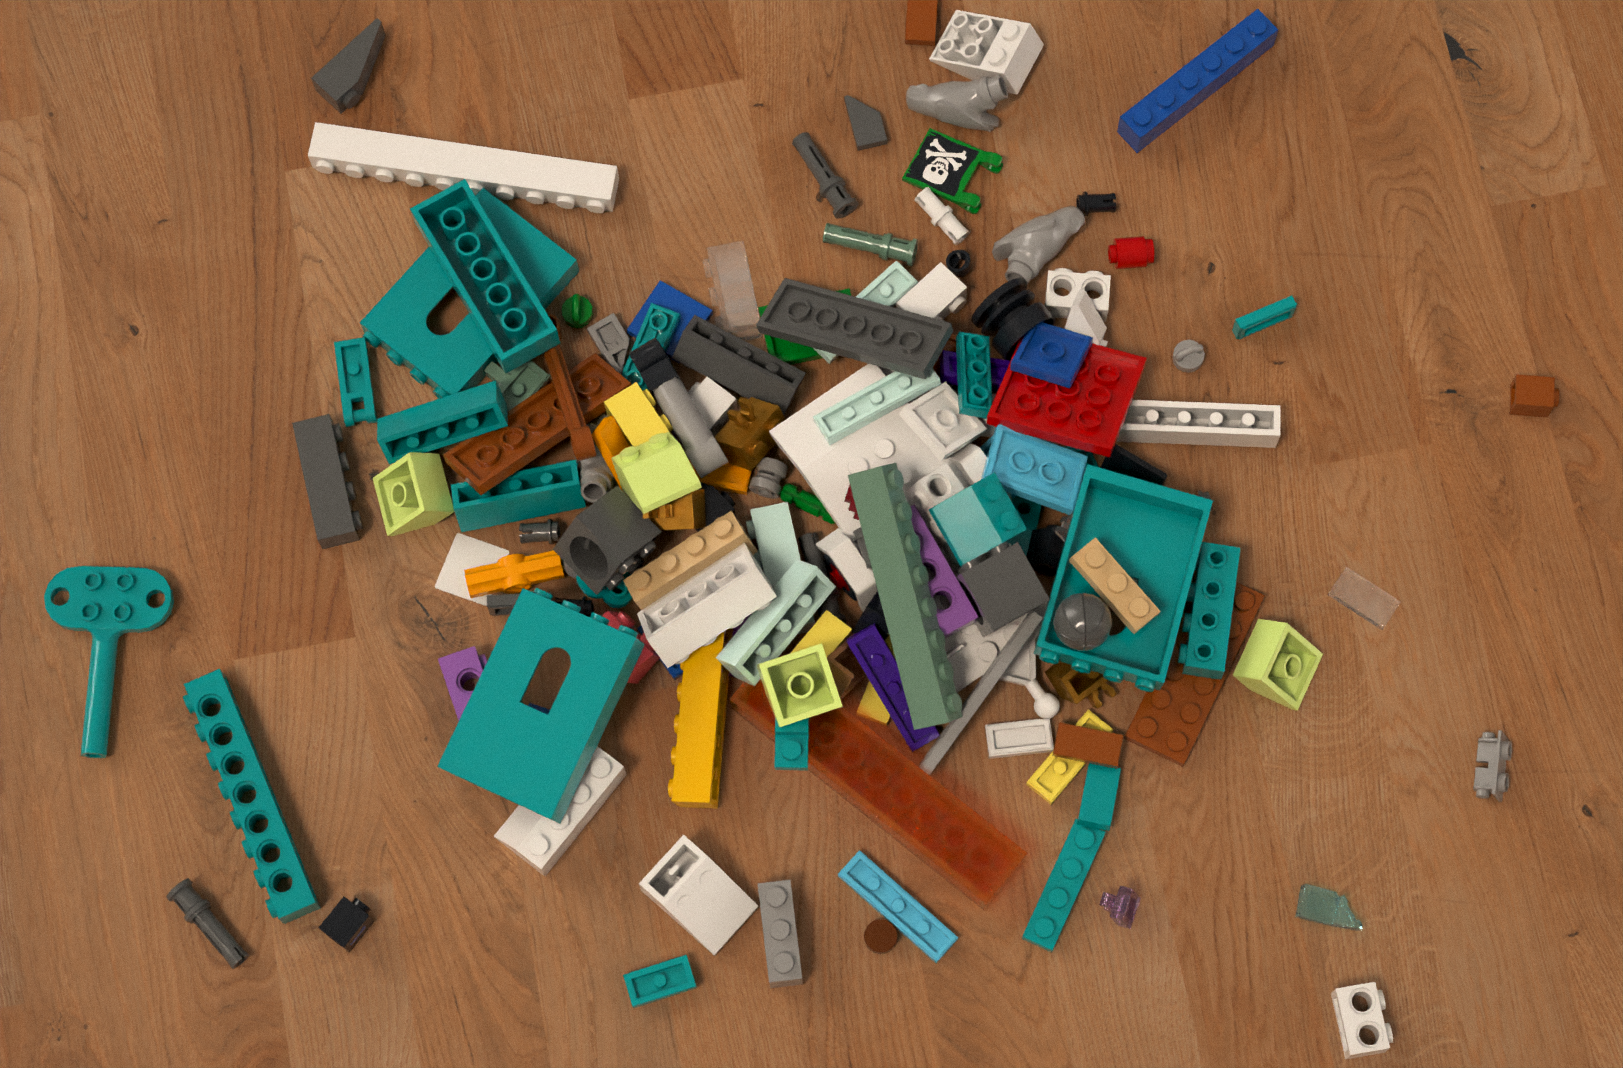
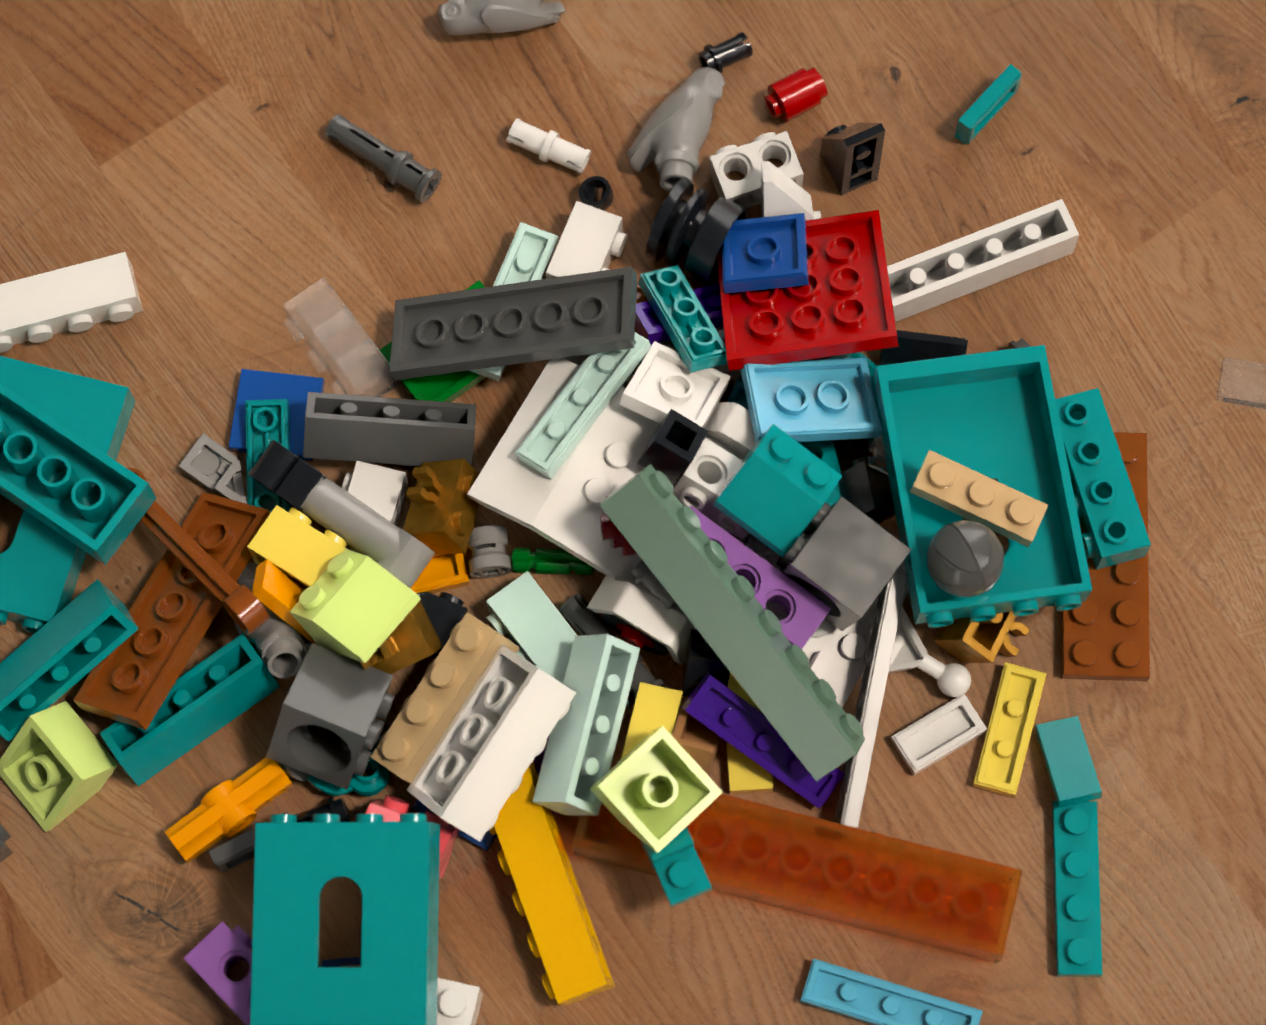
camera: 25 degrees left, 0 degrees up
white sticker [435,533,509,606] -> none
sand green hinge [484,360,551,411] -> none
dark grey pin [519,519,560,544] -> none
green tile [561,294,593,328] -> none
sand green pin [823,223,918,266] -> none
dark grey tile [844,95,887,151] -> none
flag [902,128,1003,214] -> none
dark orange tile [1052,722,1123,769] -> none
tile [1099,885,1141,929] -> none
light grey tile [1172,340,1205,373] -> none
yellowish green slope [1233,619,1323,711] -> none
none -> black brick [637,409,708,485]
none -> black slope [820,122,885,195]

